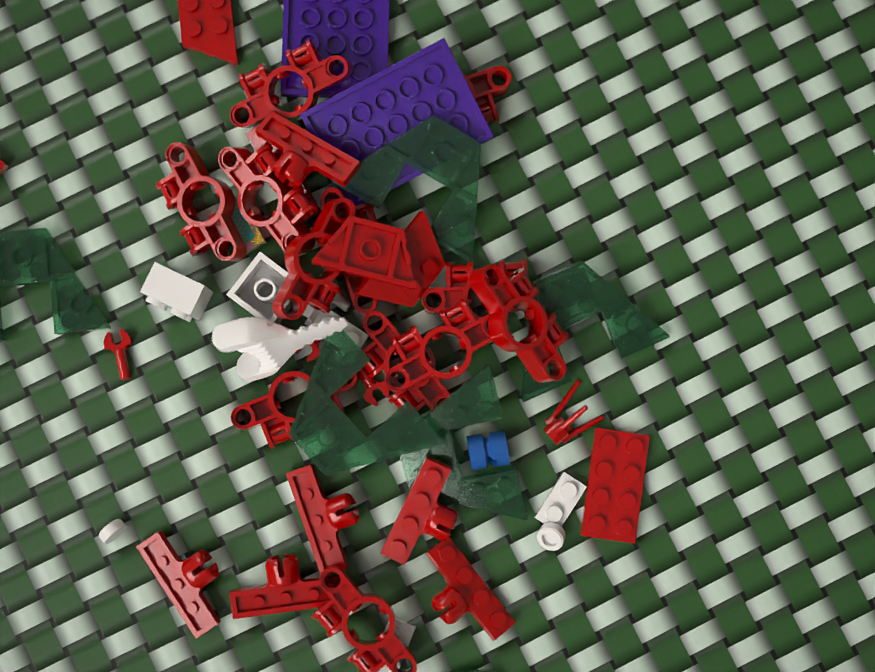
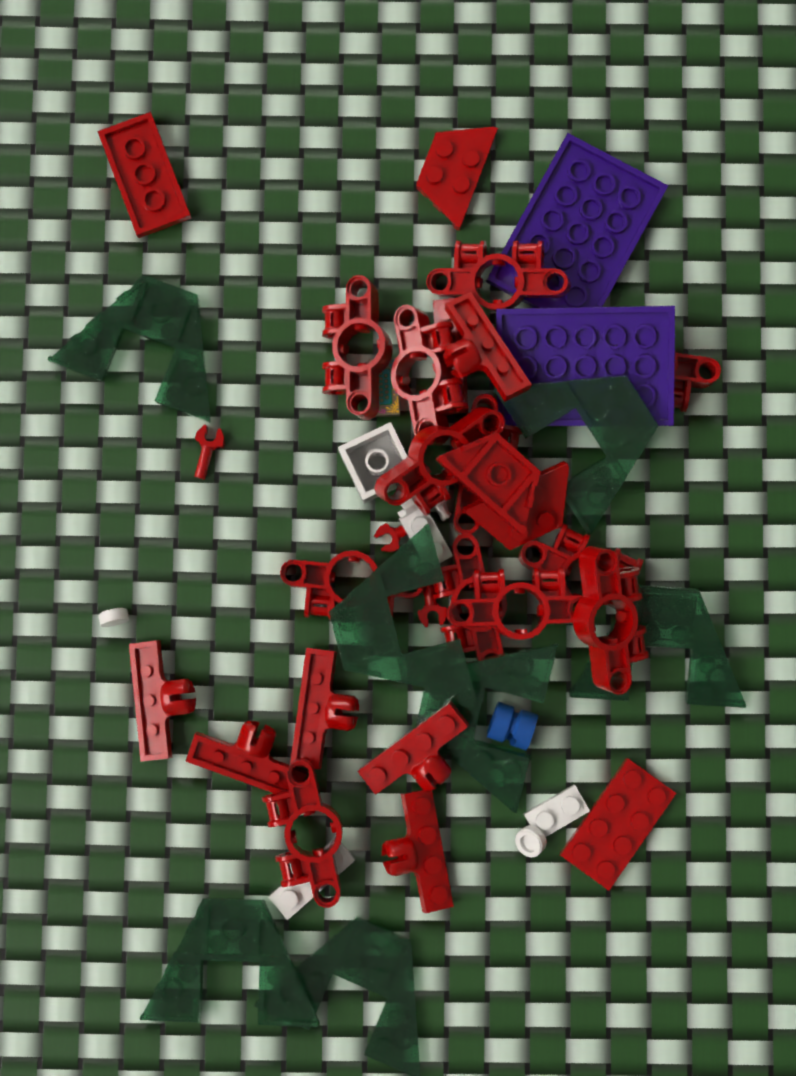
camera: 30 degrees right, 0 degrees up
white brick [140,262,214,322] -> none
white animal [212,317,347,382] -> none
red plant [543,380,604,445] -> none

